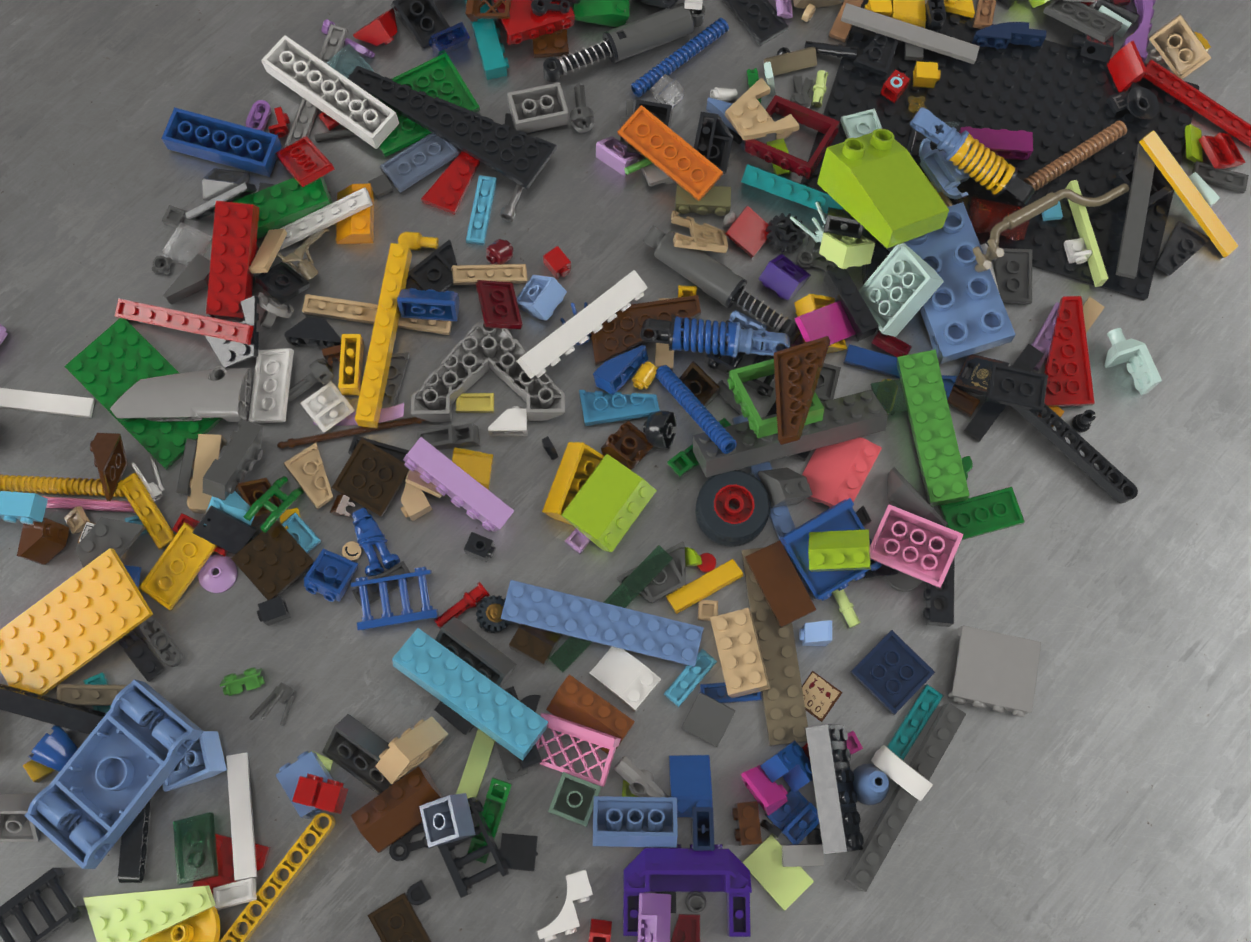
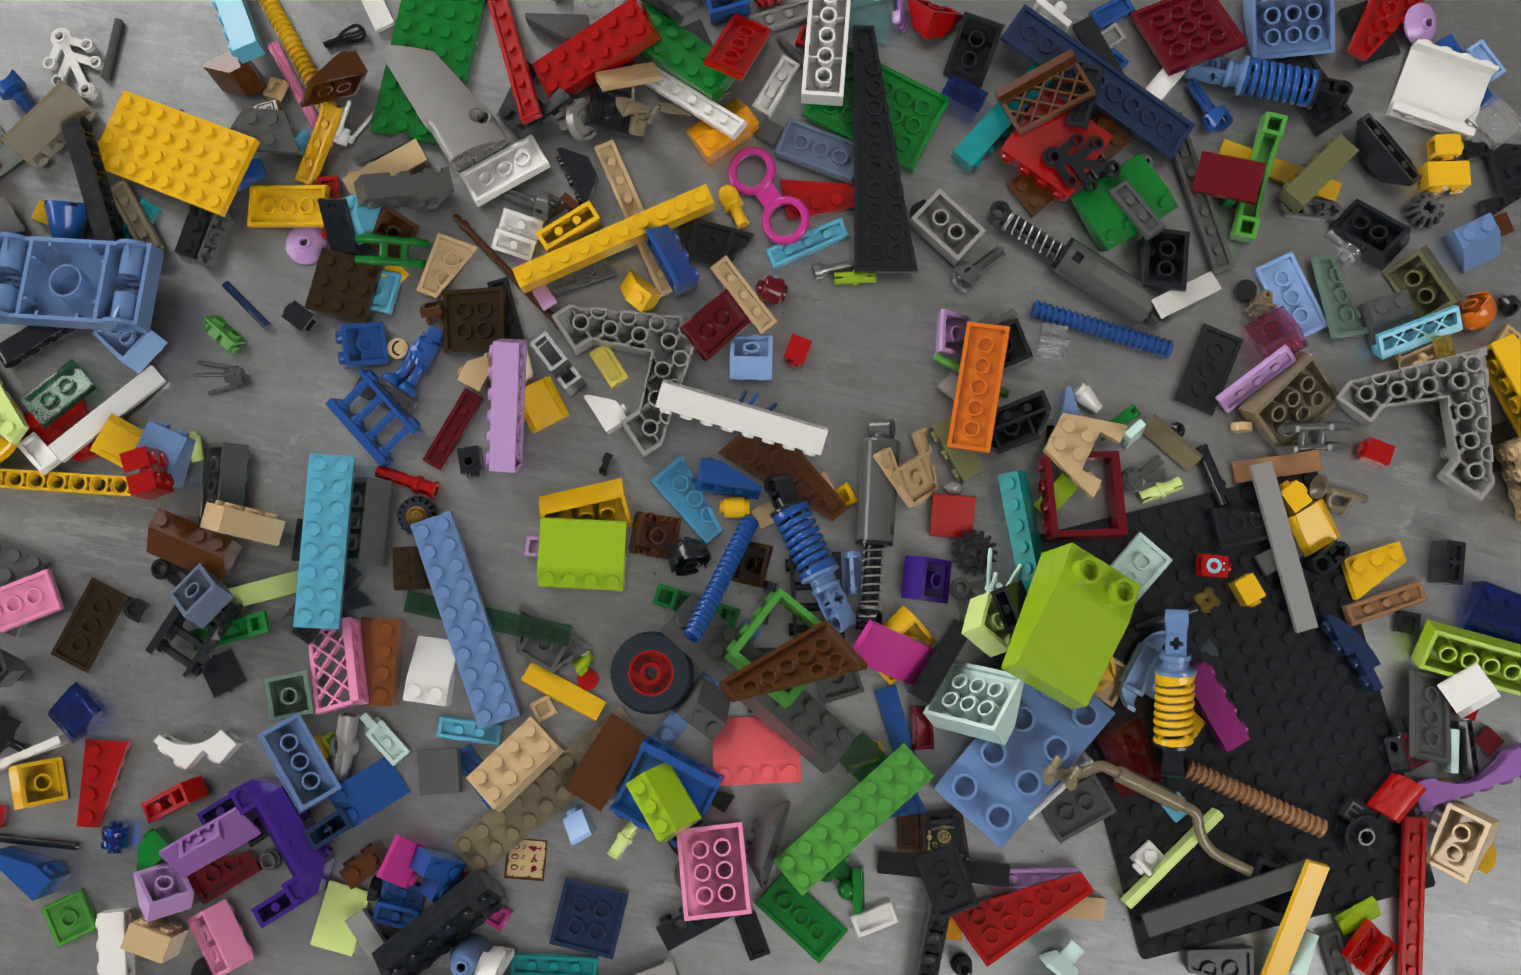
camera: 65 degrees right, 10 degrees up
none -> yellow slope [90,413,144,468]
none -> dark blue bar [222,281,271,330]
none -> black piece [322,23,366,48]
none -> light aqua hinge [359,712,411,766]
none -> dark red tile [423,388,484,471]
none -> yellow slope [620,270,663,312]
none -> dark pink bar [728,147,810,245]
none -> black tile [735,910,771,961]
none -> white tile [751,55,801,118]
none -> lime pin [834,269,877,286]
none -> green tile [837,866,865,914]
none -> white tile [850,901,899,938]

